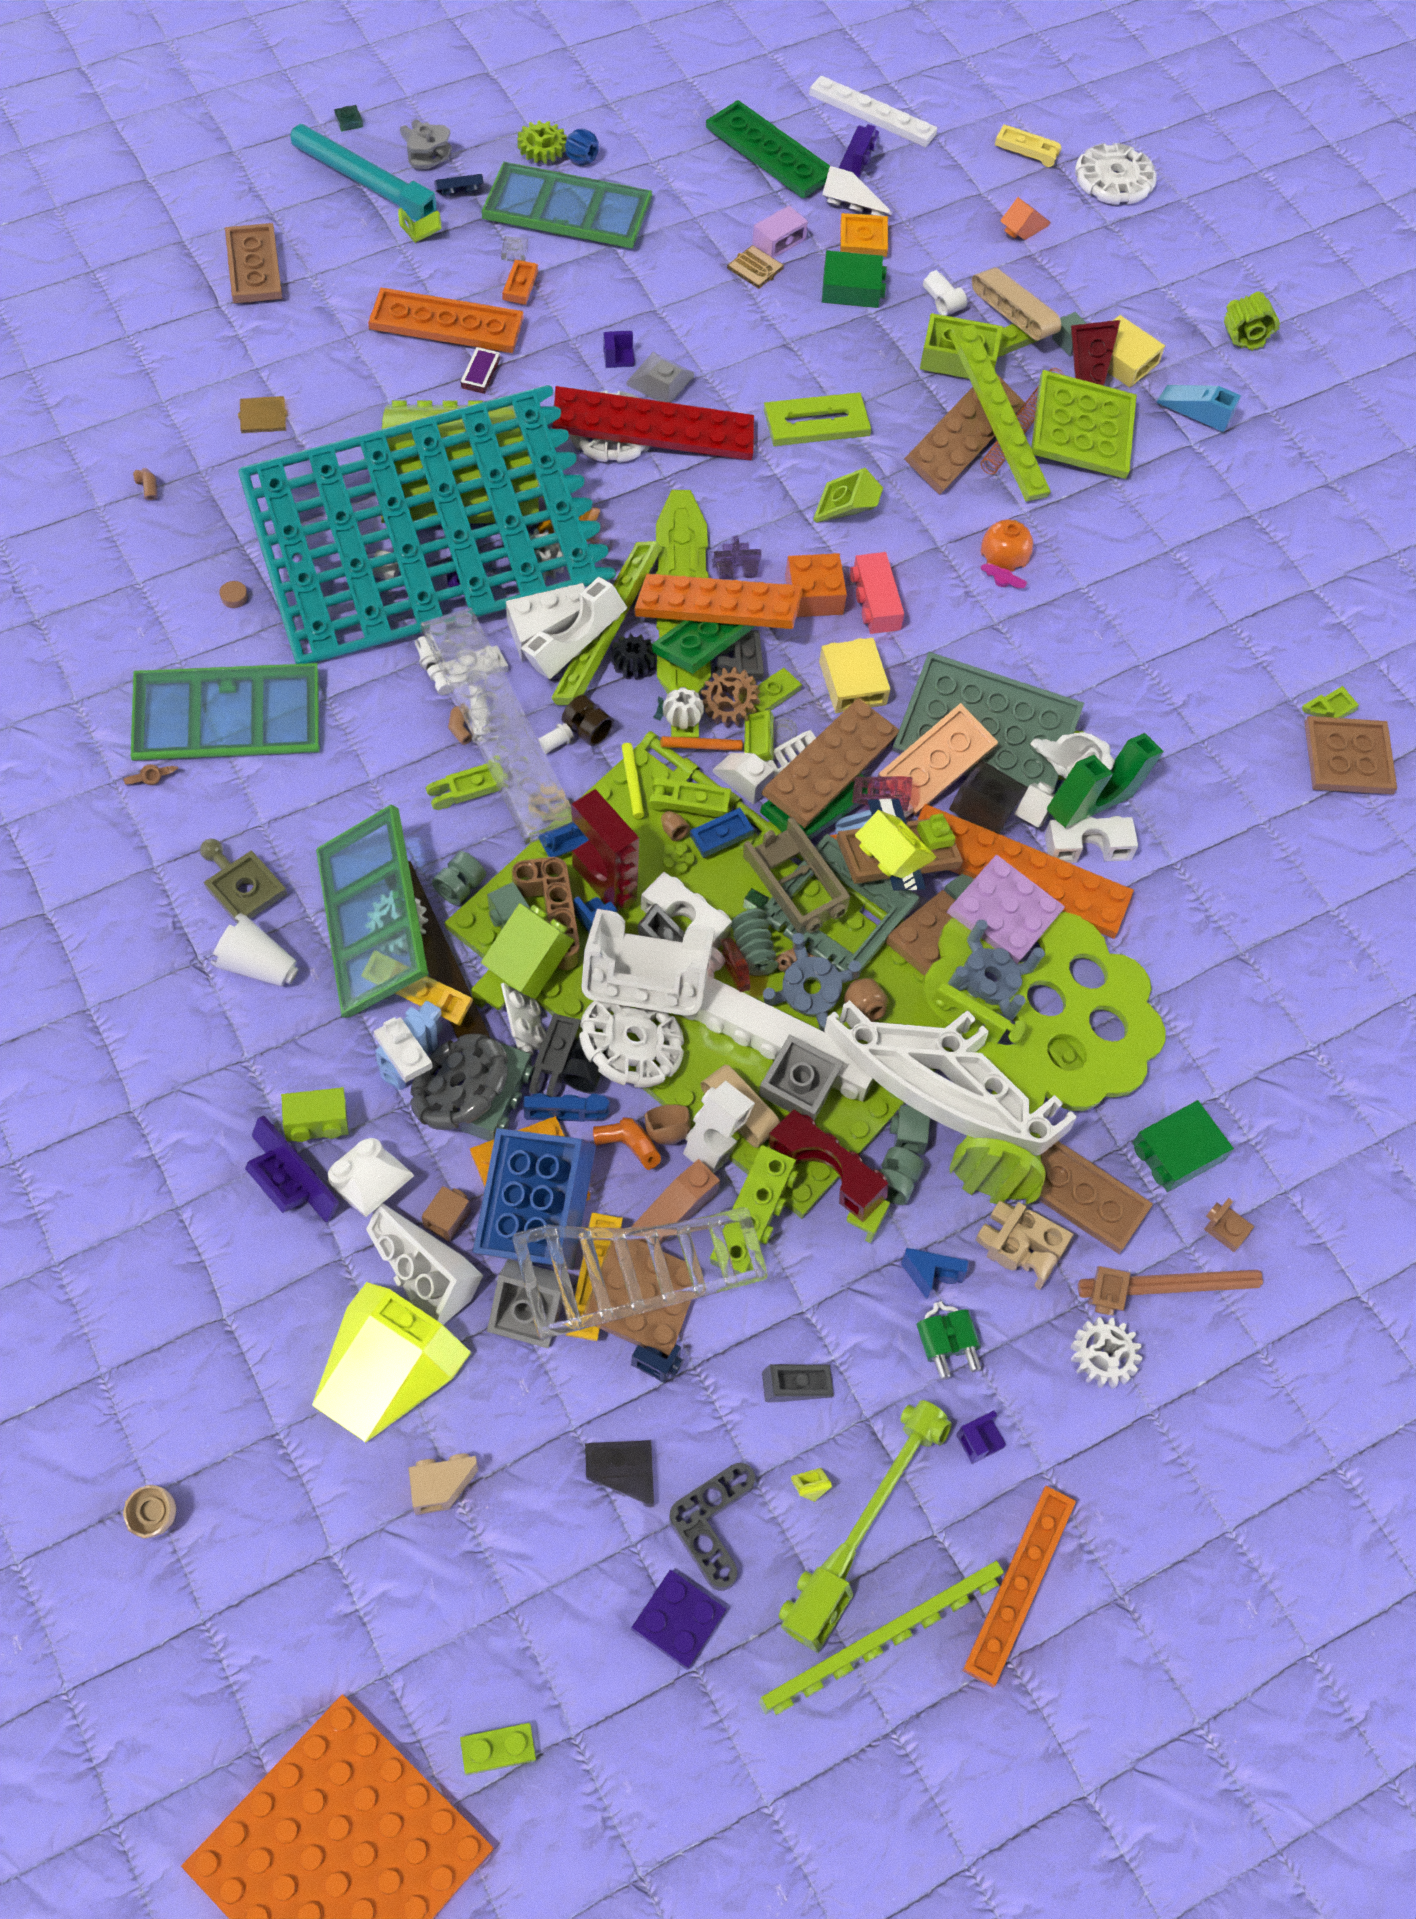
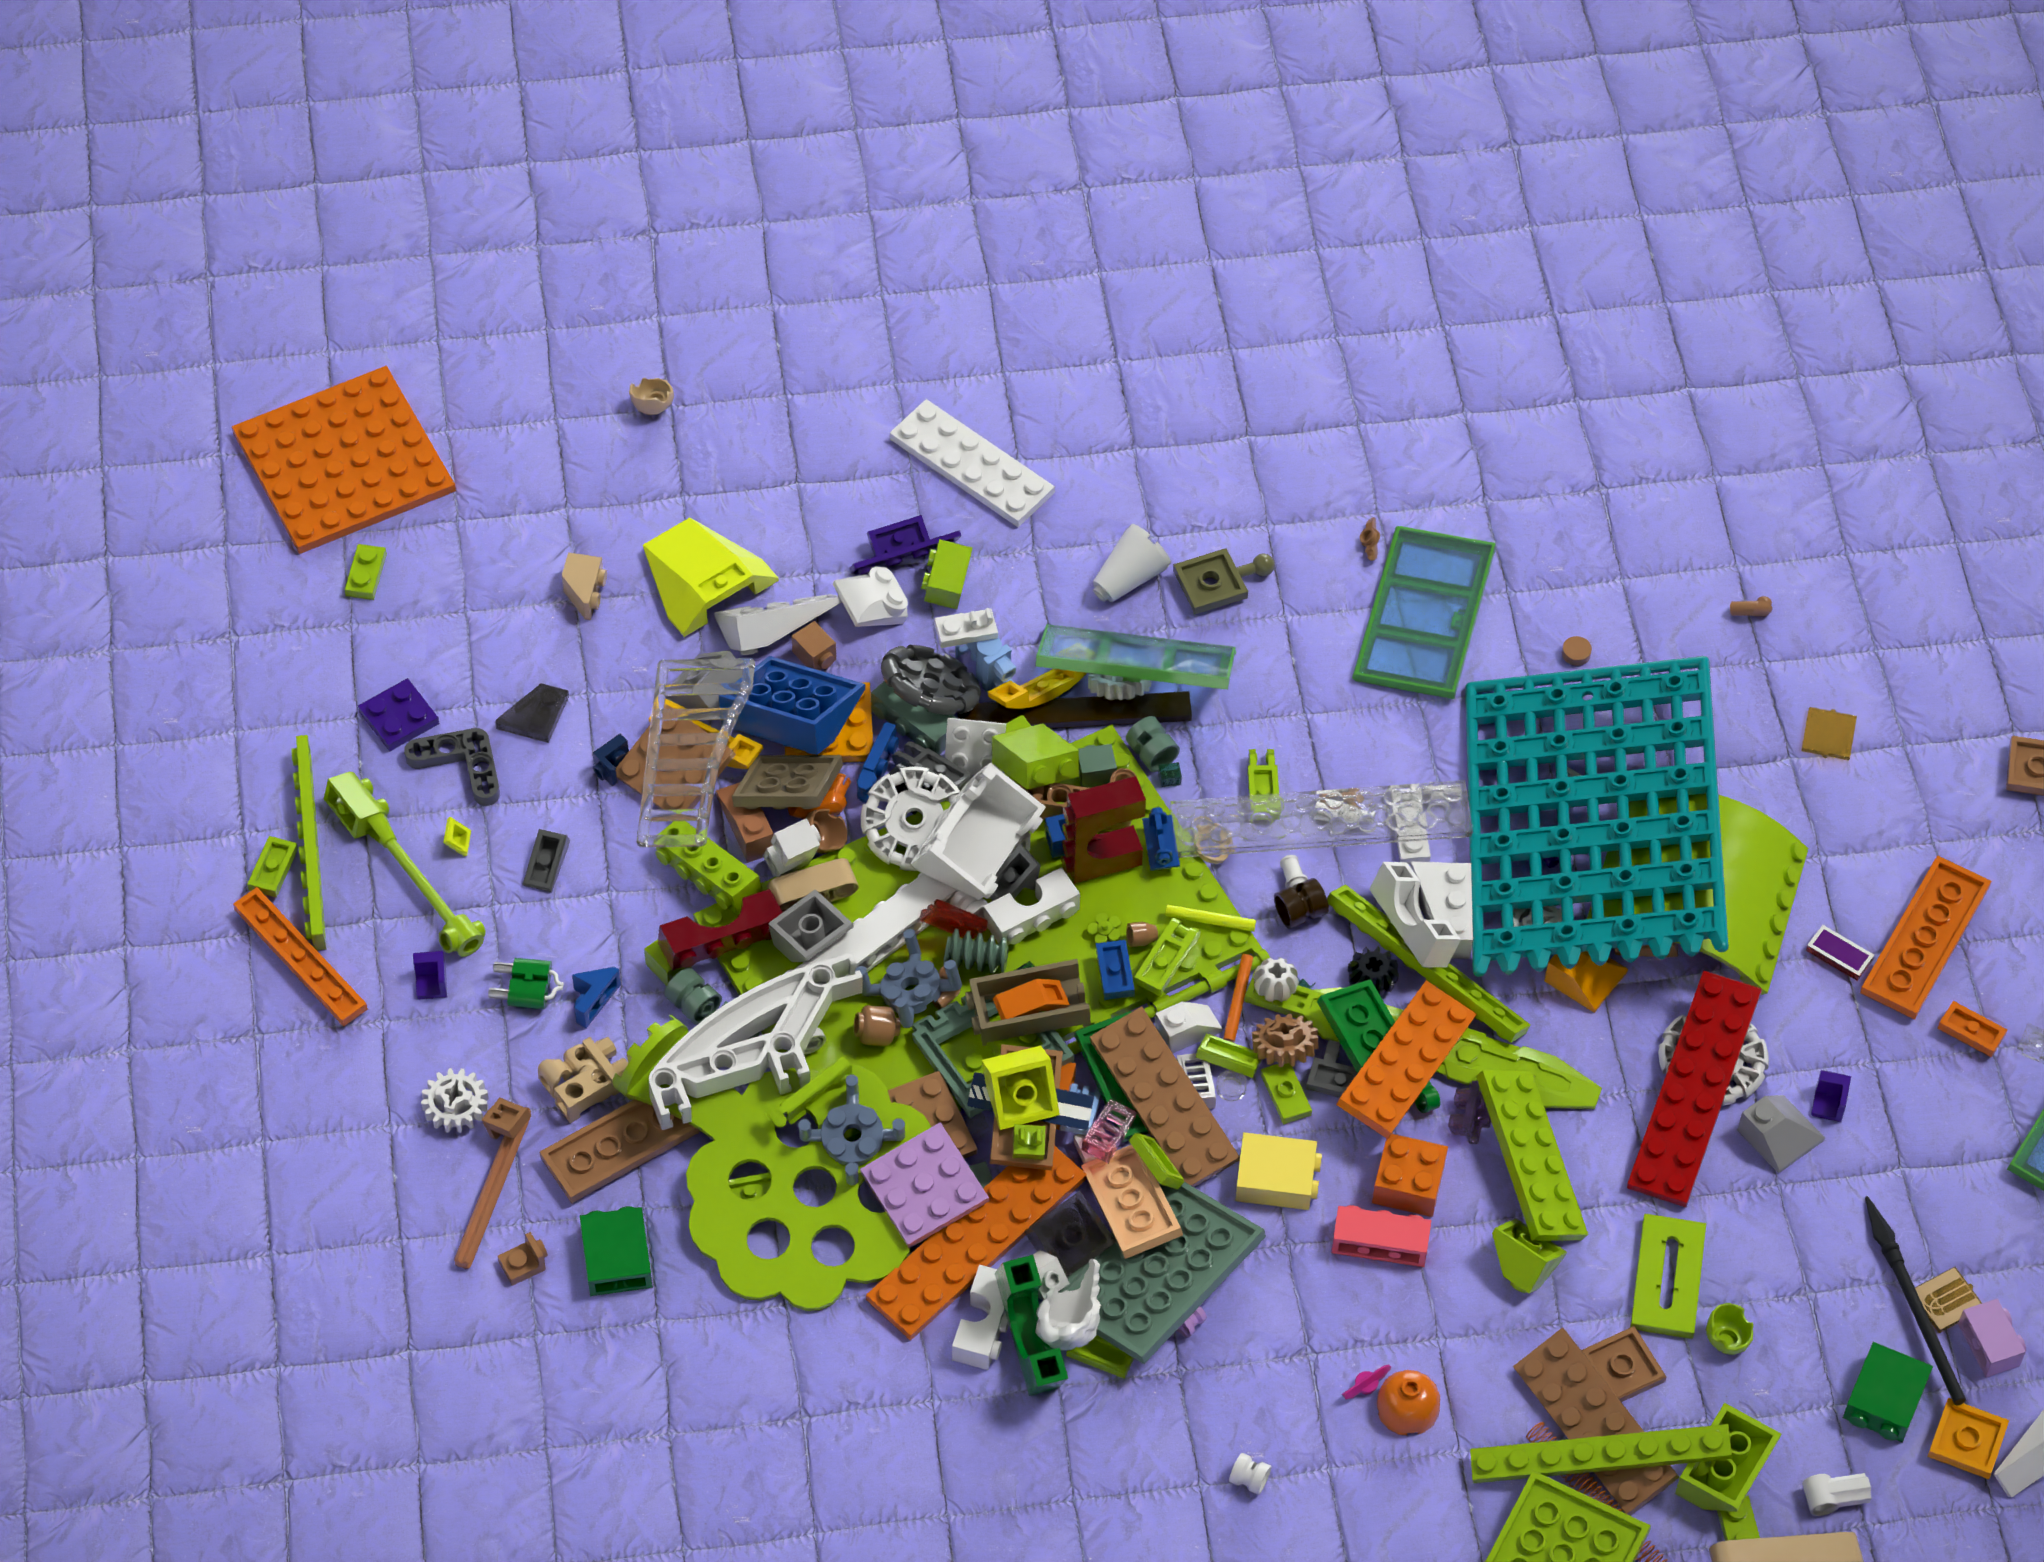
camera: 115 degrees right, 5 degrees down
none -> lime plate [247,836,298,898]
none -> dark tan plate [732,755,843,809]
none -> white plate [890,399,1055,528]
none -> orange slope [993,979,1070,1020]
none -> lime tile [1128,1133,1185,1189]
none -> piece [1158,762,1182,787]
none -> white wheel [1229,1453,1272,1495]
none -> lime plate [1476,1070,1589,1241]
none -> medium nougat tile [1581,1326,1667,1402]
none -> lime hair [1705,1303,1754,1355]
none -> black piece [1865,1196,1966,1405]

